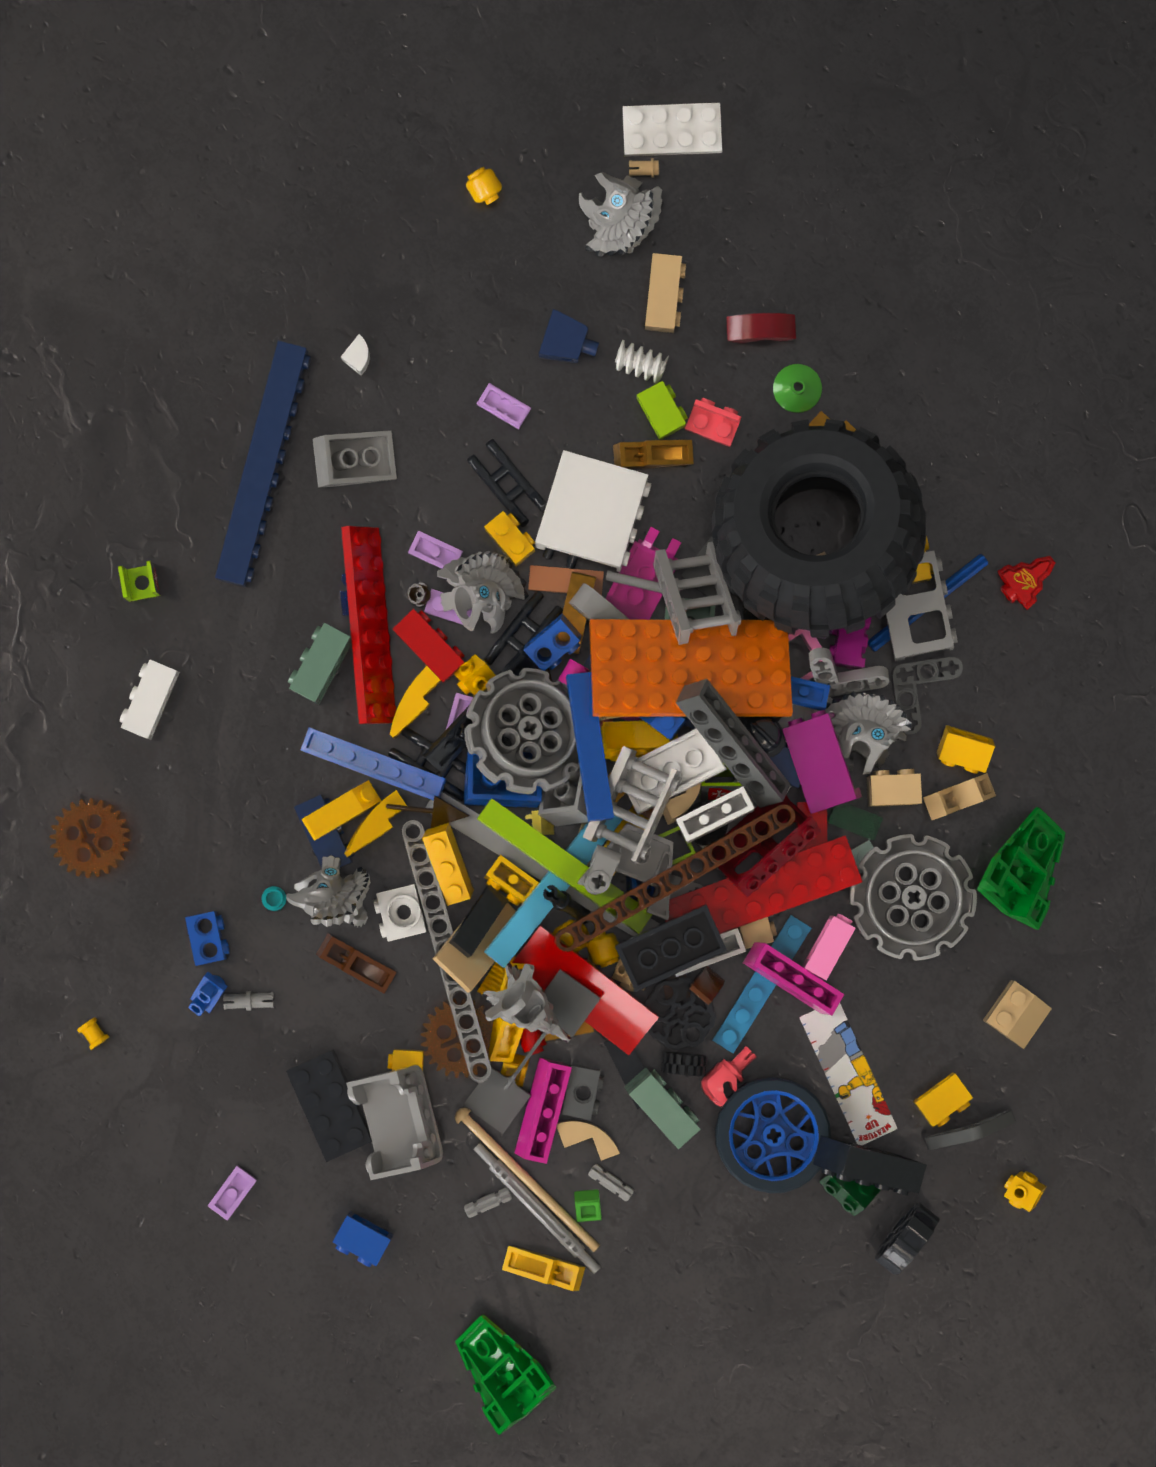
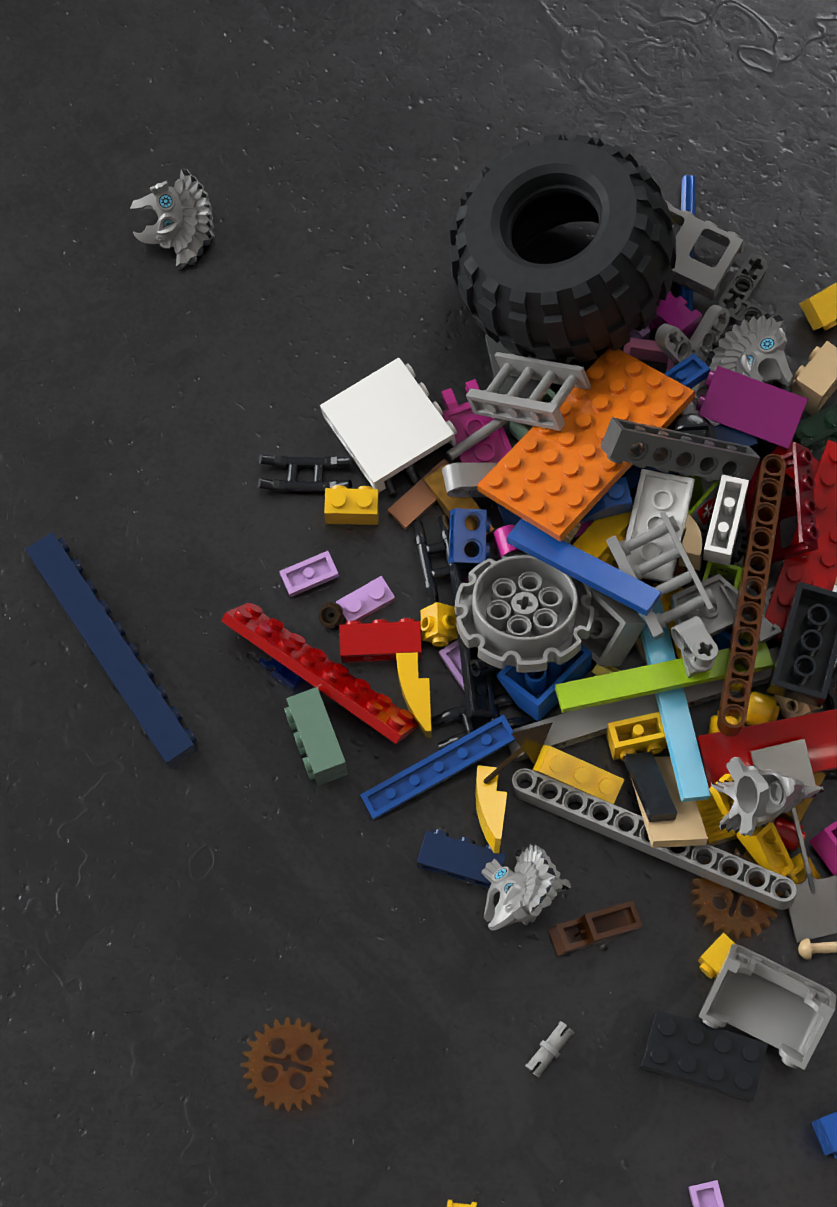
camera: 45 degrees left, 15 degrees down
lime piece [118,561,161,602] -> none
white brick [120,660,180,740] -> none
blue brick [185,911,230,966] -> none
blue hips [188,972,228,1016] -> none
teal plate [262,886,287,911] -> none
yellow slope [302,780,381,841] -> none
light grey slope [313,431,397,488] -> none
white brick [341,334,370,376] -> none
white brick [373,884,427,942] -> none
light grey piece [437,551,529,634] -> none
yellow head [466,166,502,205] -> none
lavender plate [477,383,531,430] -> none
dark blue torso [539,309,599,363] -> none
black pin [543,885,591,924] -> none
pearl gold slope [613,440,694,469] -> none
white piece [615,340,669,384] -> none
white plate [623,103,722,157] -> none
tan pin [629,158,659,178] -> none
lime brick [636,381,688,440] -> none
tan brick [645,253,686,333] -> none
coral bracket [685,398,741,447] -> none
dark red brick [726,313,796,343] -> none
bright green dish [773,364,822,413] -> none
red rock [997,556,1056,610] -> none

